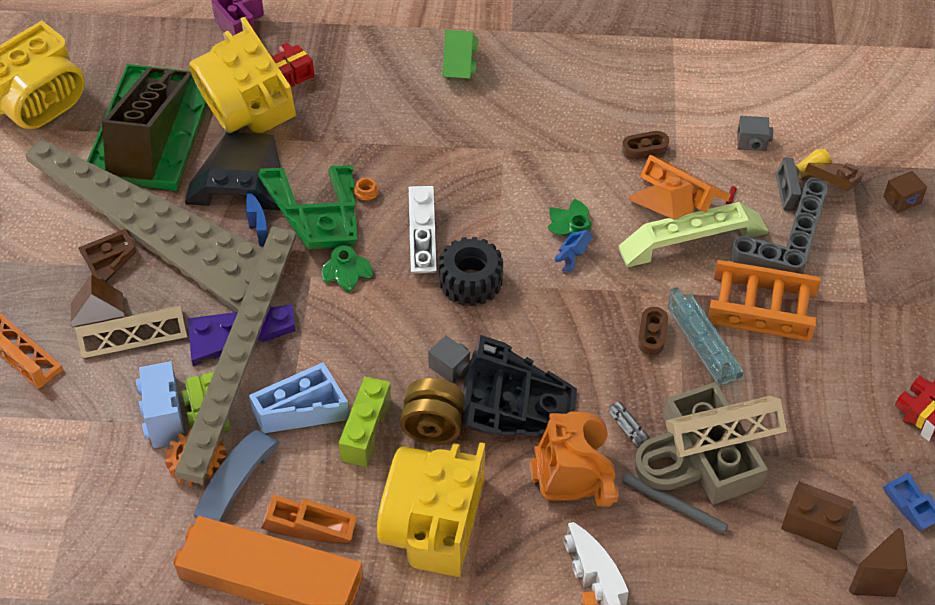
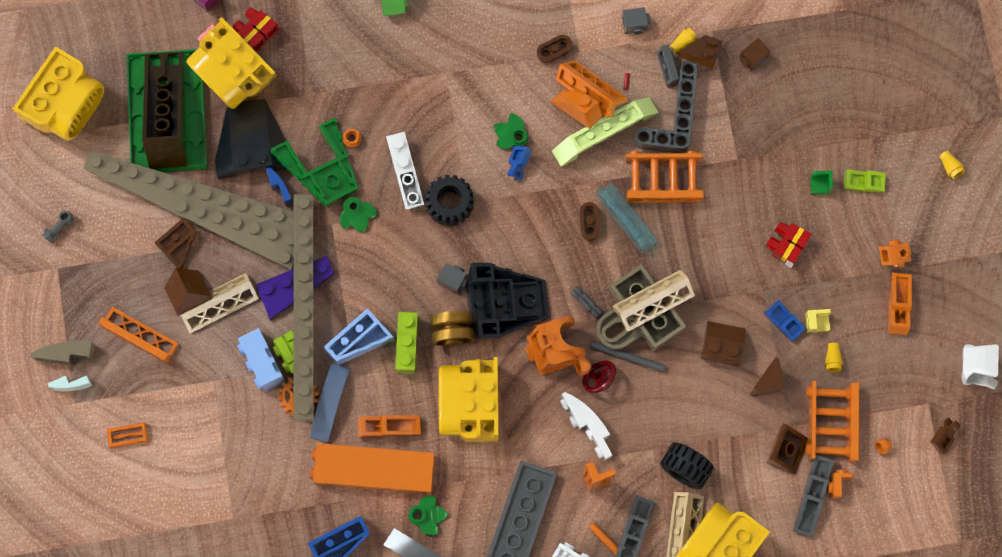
camera: 15 degrees left, 25 degrees up
none -> dark red piece [583,360,616,393]

